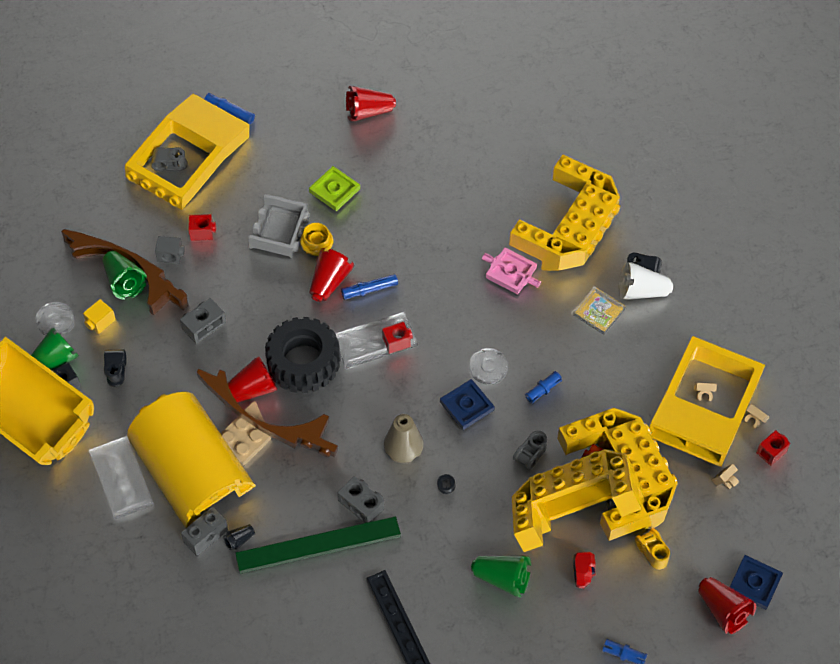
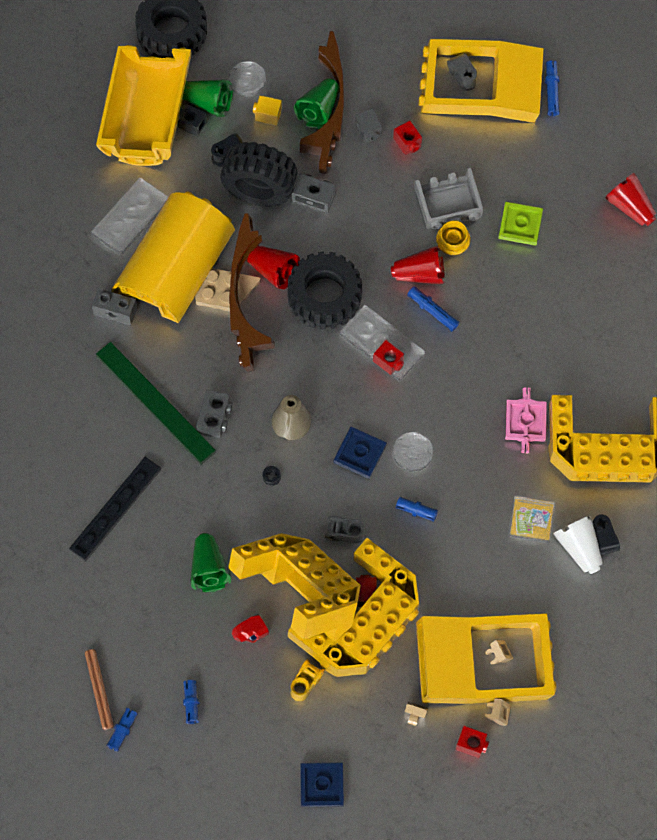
camera: 60 degrees right, 10 degrees up
black cone [223,524,255,550] -> none
red cone [698,577,757,634] -> none
none -> black tyre [220,142,298,207]

